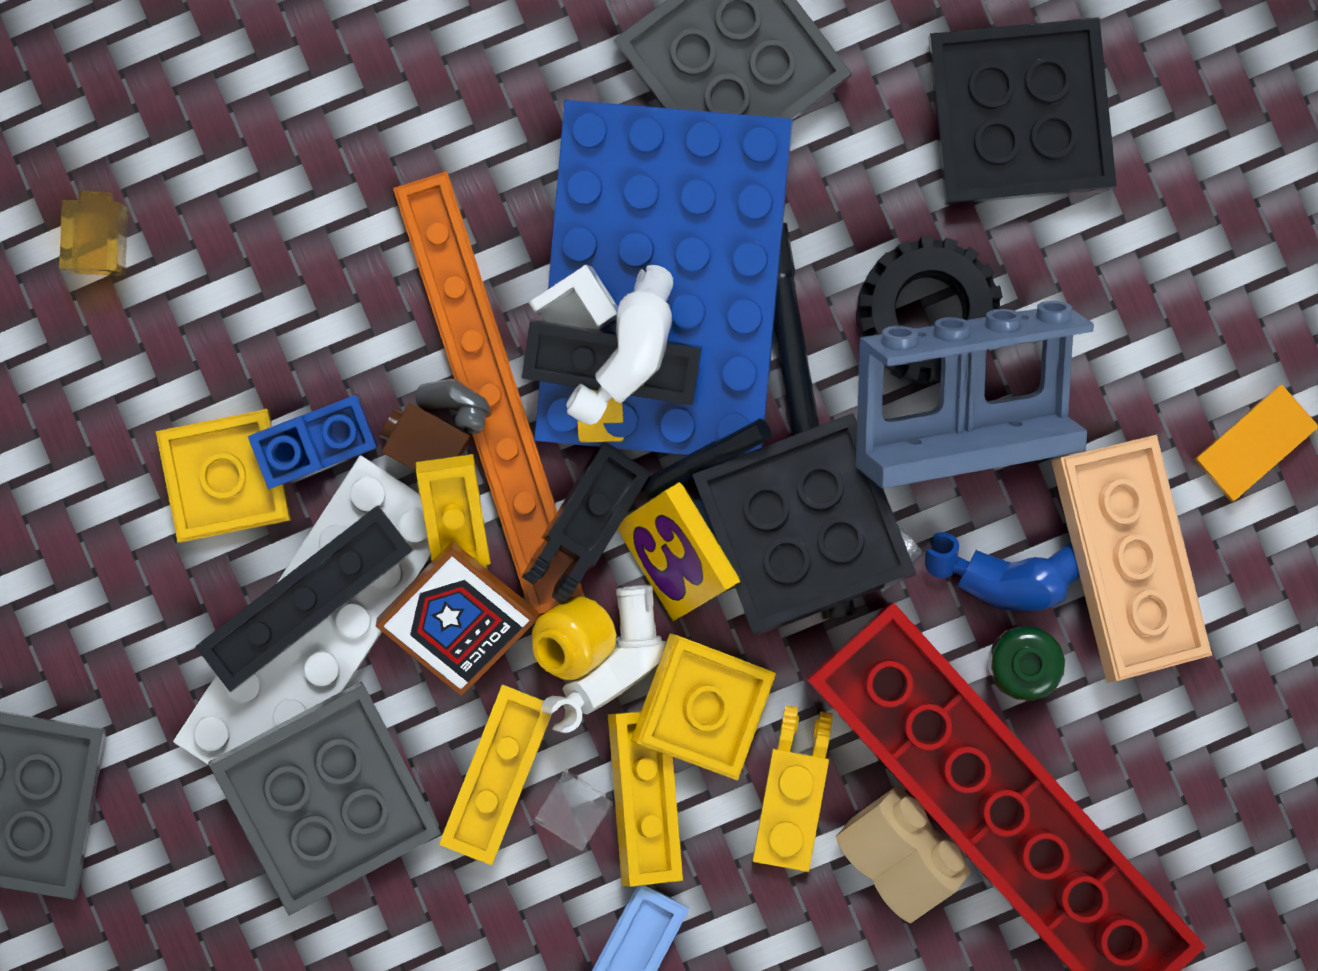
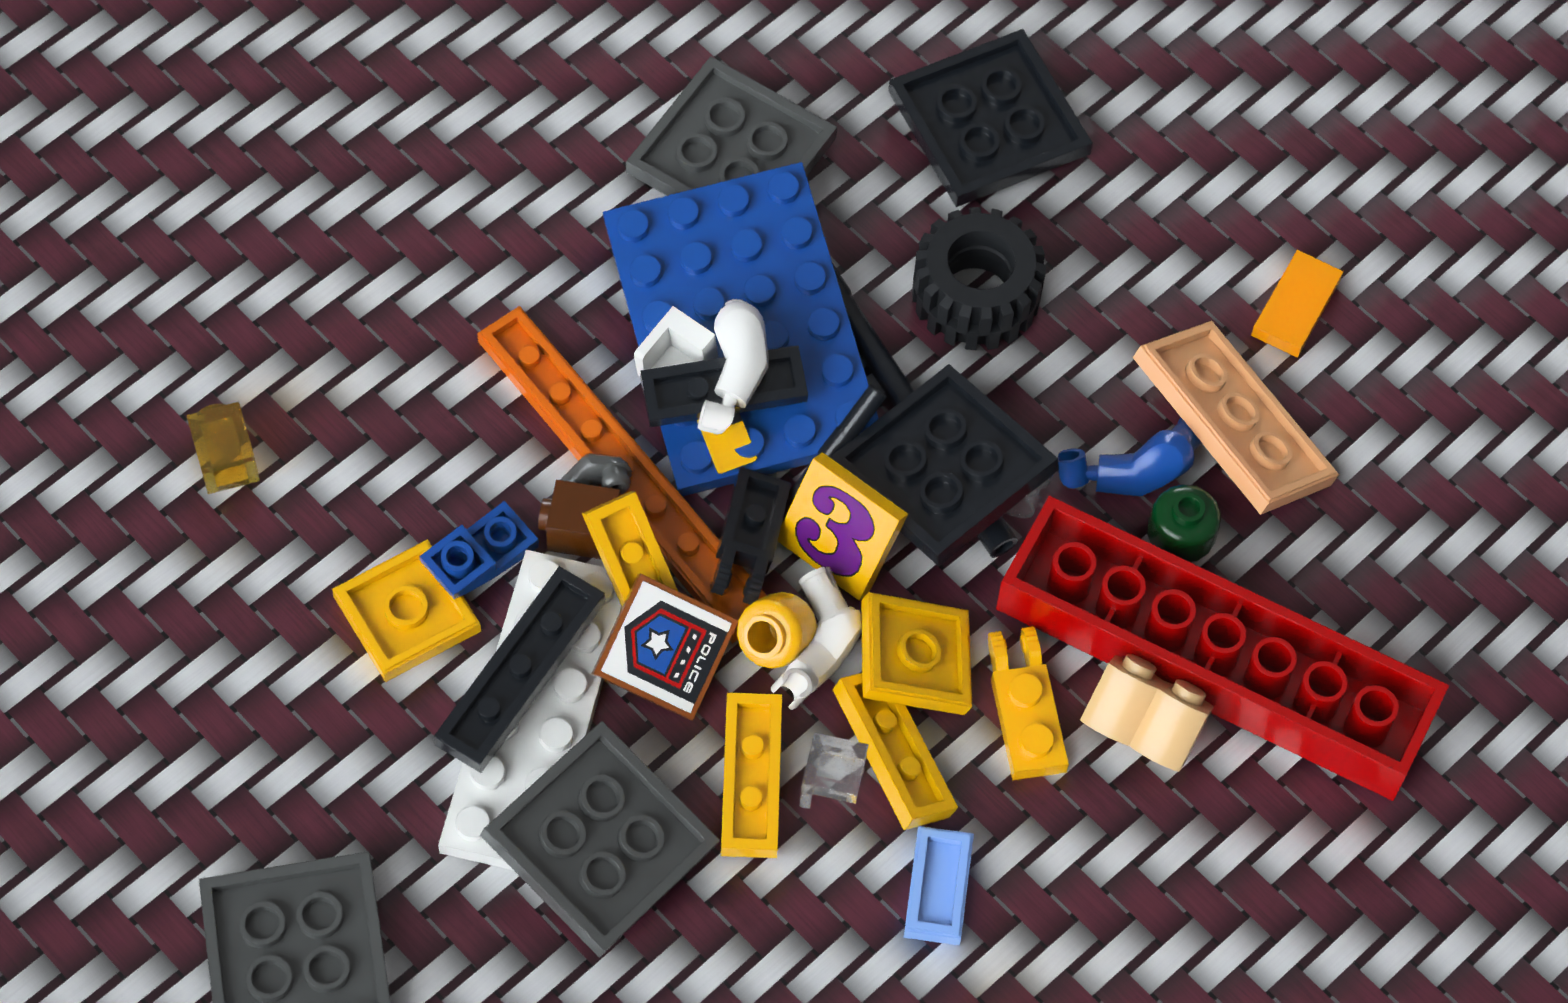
camera: 20 degrees left, 25 degrees down
sand blue window [856,301,1094,489] -> none

